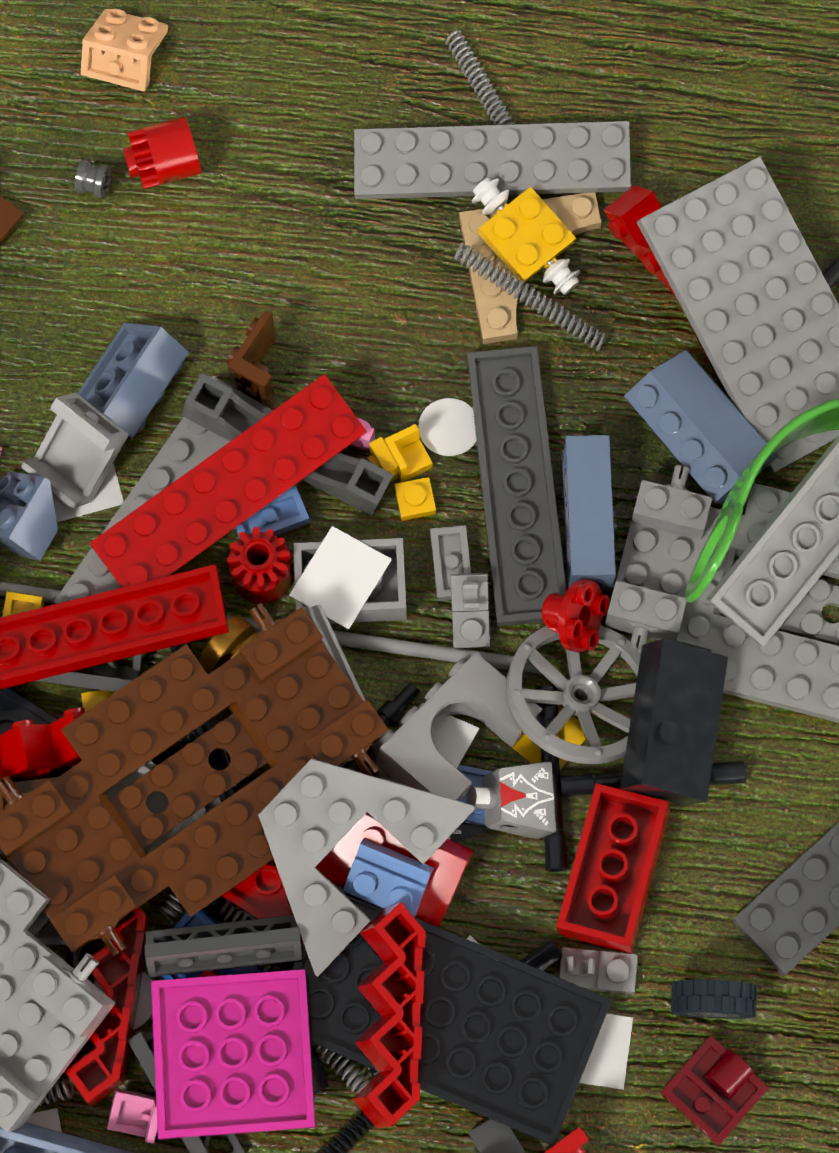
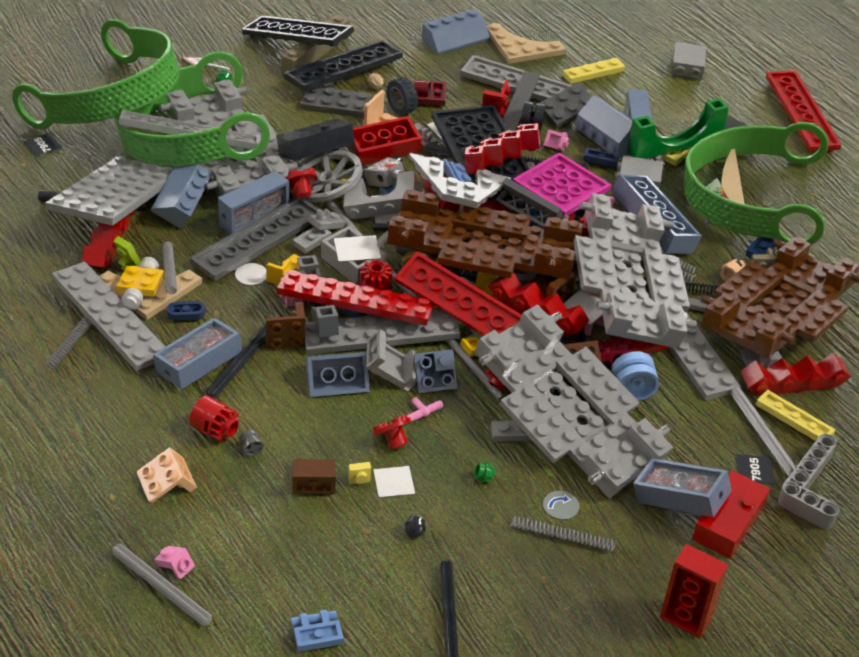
camera: 135 degrees left, 30 degrees down
none -> lime plate [113,236,141,271]
none -> sand blue brick [153,318,242,390]
none -> dark blue plate [167,301,206,321]
none -> black axle [206,323,266,399]
none -> light nougat bracket [363,90,397,125]
none -> tan plate [367,73,384,90]

